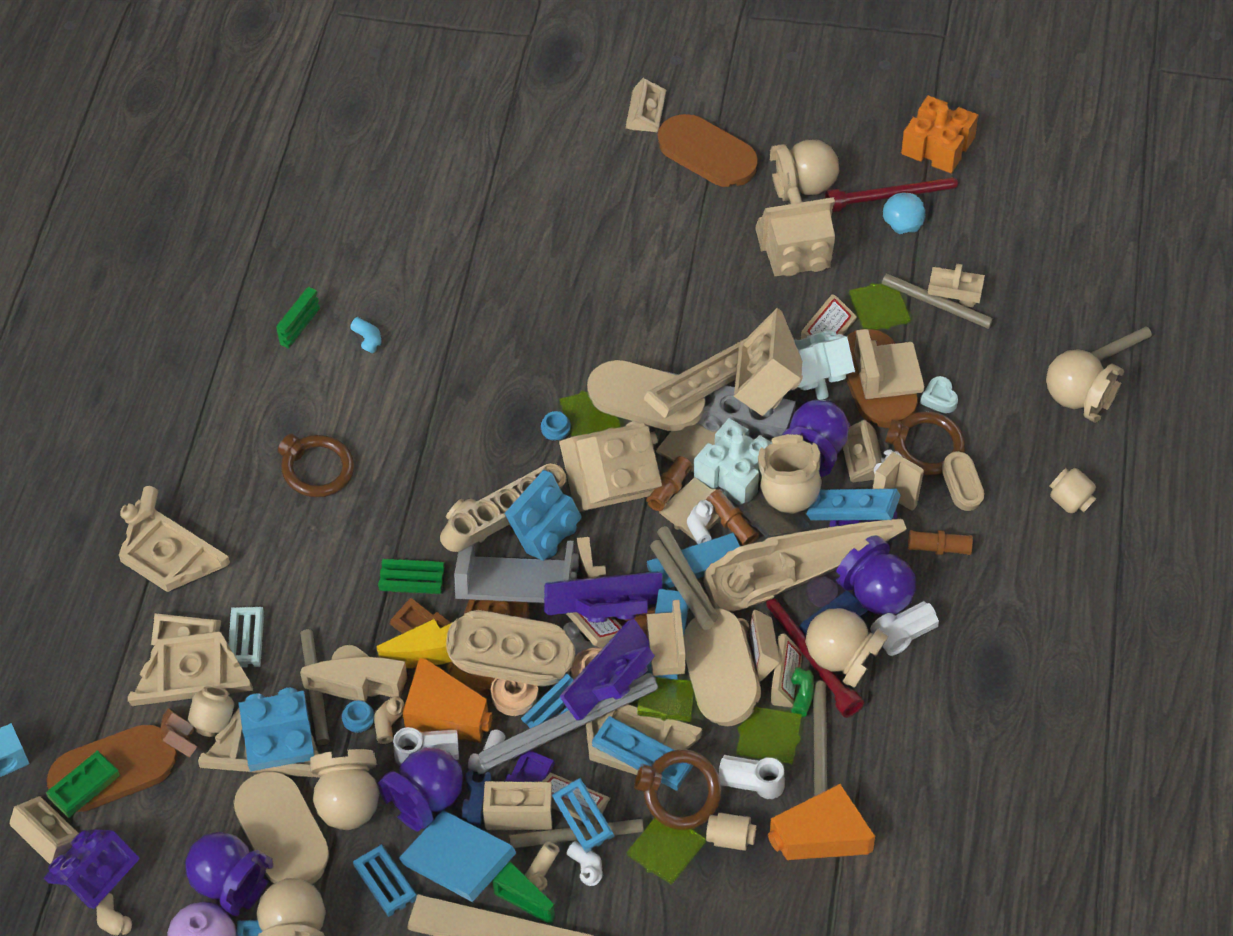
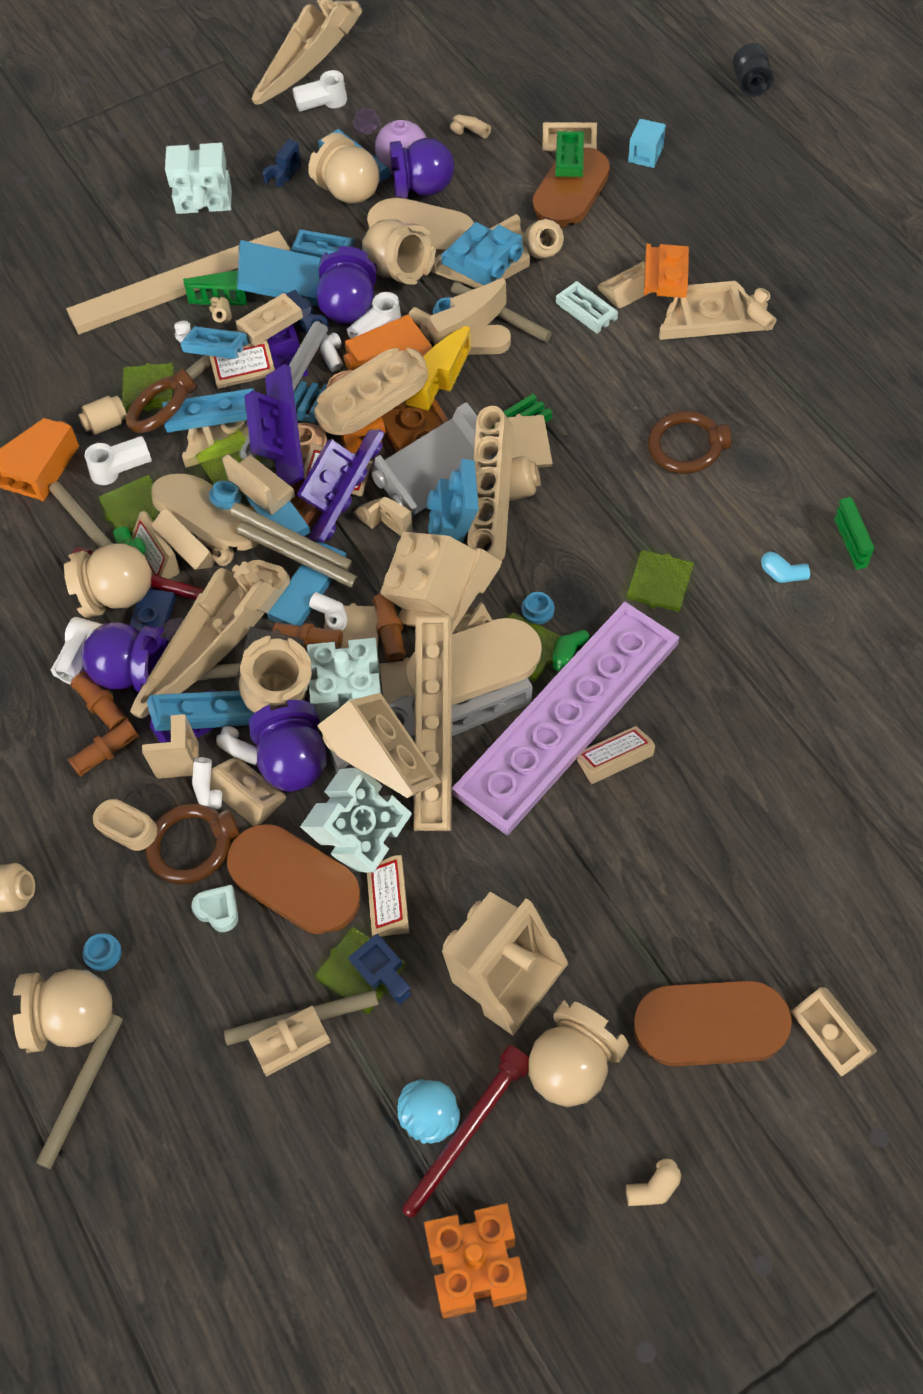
camera: 140 degrees right, 5 degrees up
dark purple bracket [44,829,140,909] -> none
tan wing [128,632,253,706] -> none
dark orange slope [160,708,197,758] -> none
dark orange slope [390,598,451,634] -> none
tan bracket [854,329,924,399] -> none
none -> dark orange pin [70,671,130,731]
none -> dark azure plate [83,933,122,971]
none -> dark azure plate [209,481,241,510]
none -> white arm [216,726,257,765]
none -> dark blue plate [348,934,411,1005]
none -> lavender plate [452,602,680,836]
none -> tan piece [494,414,553,468]
none -> green arm [552,630,590,672]
none -> slope [576,726,655,785]
none -> tan arm [626,1159,681,1206]
none -> clear neon green piece [627,550,694,612]
none -> orange plate [643,243,689,298]

